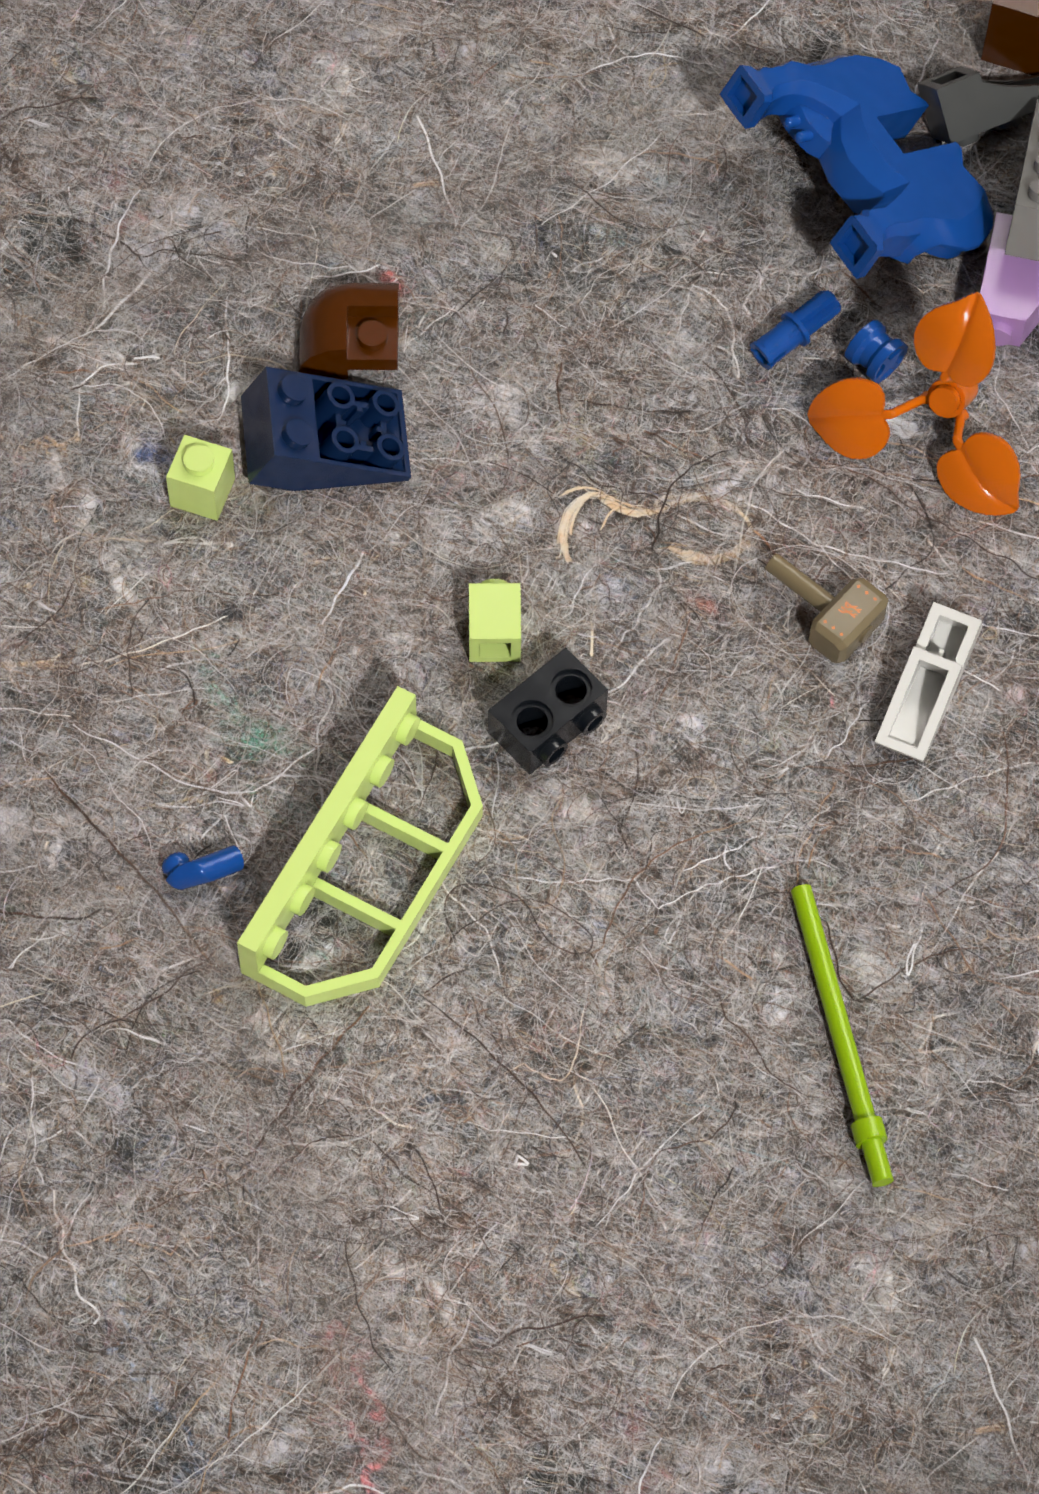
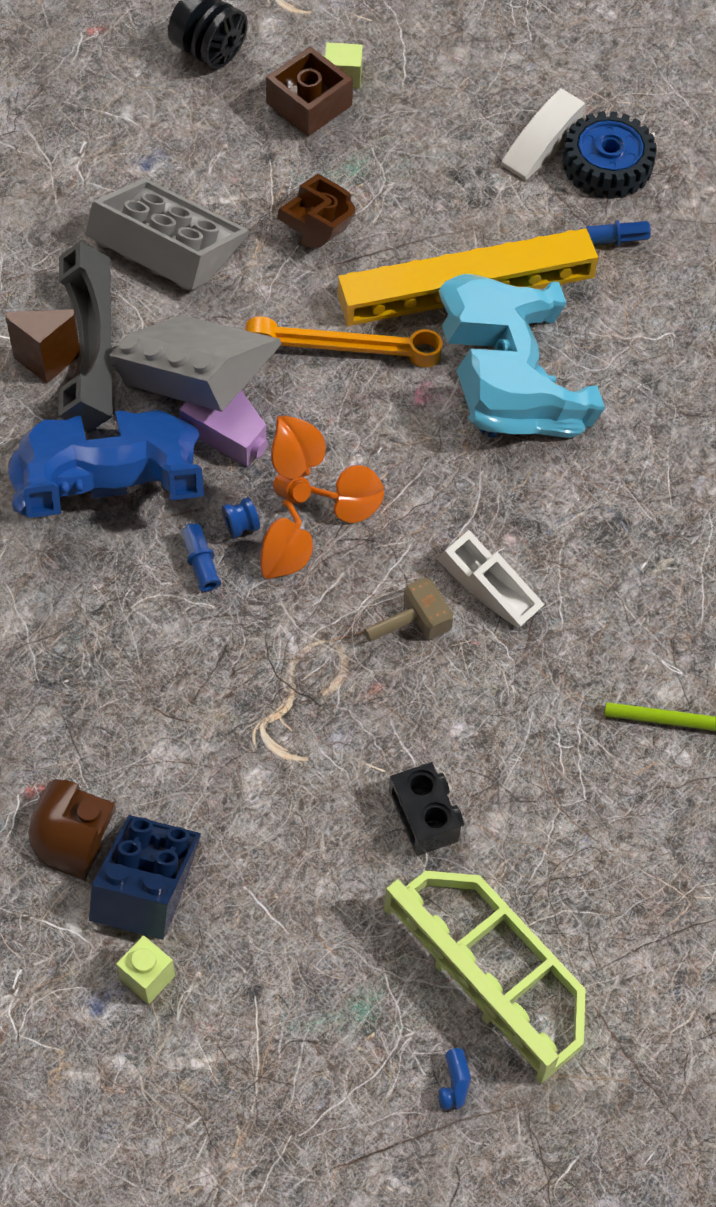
camera: 70 degrees left, 5 degrees down
yellowish green brick [469,579,521,662] -> none

